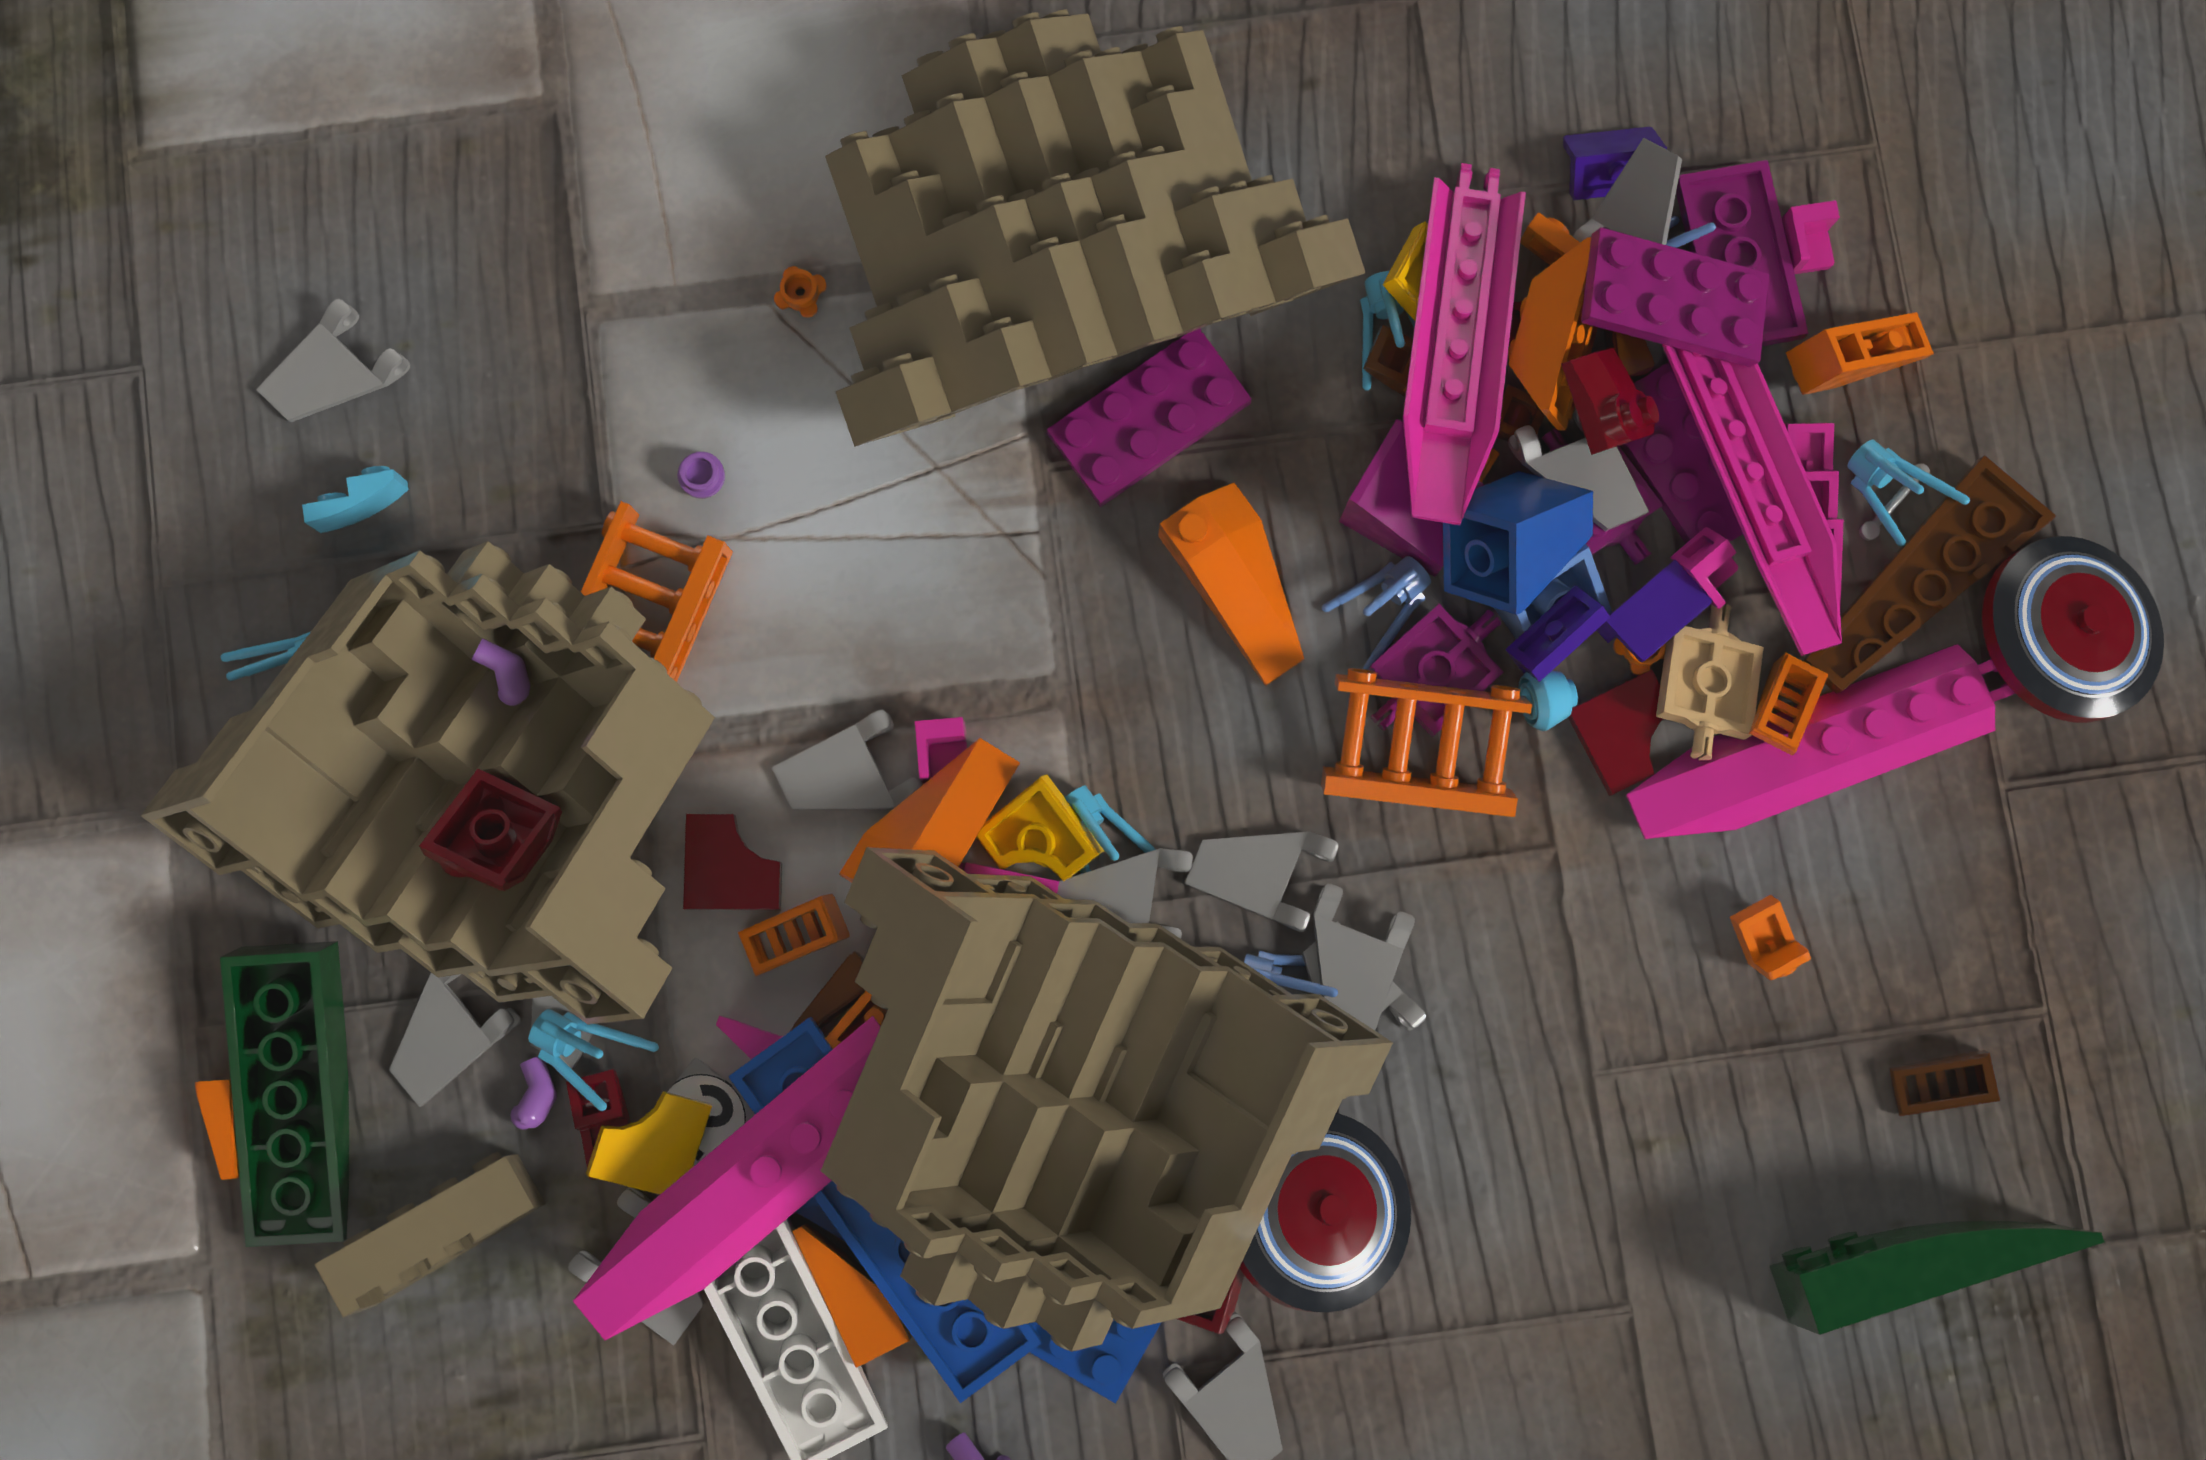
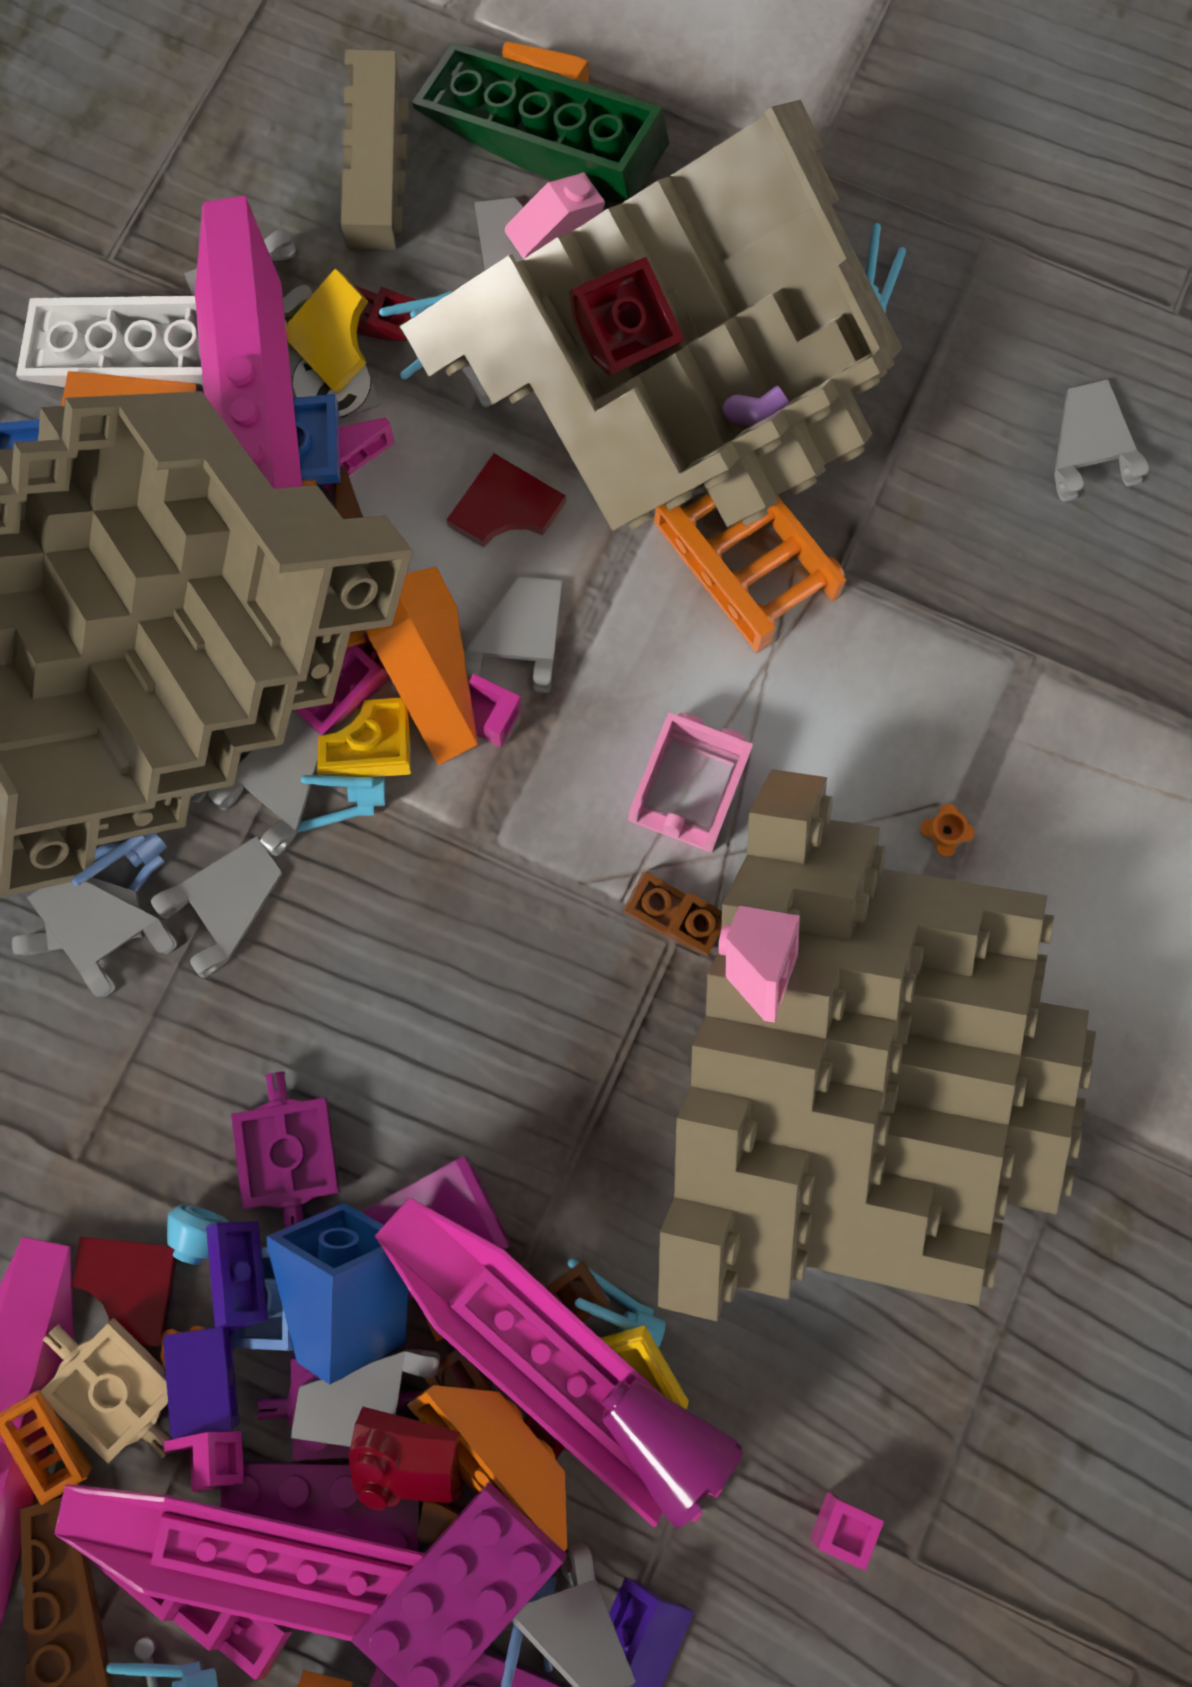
camera: 120 degrees right, 5 degrees down
medium azure slope [302,466,409,533] -> none
medium lavender arm [511,1057,557,1130] -> none
medium lavender plate [677,452,725,499] -> none
orange slope [738,894,850,977] -> none
magenta plate [1047,329,1252,508] -> none
orange wedge [1158,482,1305,686] -> none
orange fence [1321,668,1532,817] -> none
medium blue plant [1322,556,1431,670] -> none
orange bracket [1520,212,1580,265] -> none
none -> bright pink slope [505,172,605,259]
none -> magenta cone [601,1379,743,1528]
none -> dark orange slope [622,871,722,955]
none -> window [628,712,753,853]
none -> bright pink slope [718,906,800,1023]
none -> dark pink panel [810,1491,884,1571]

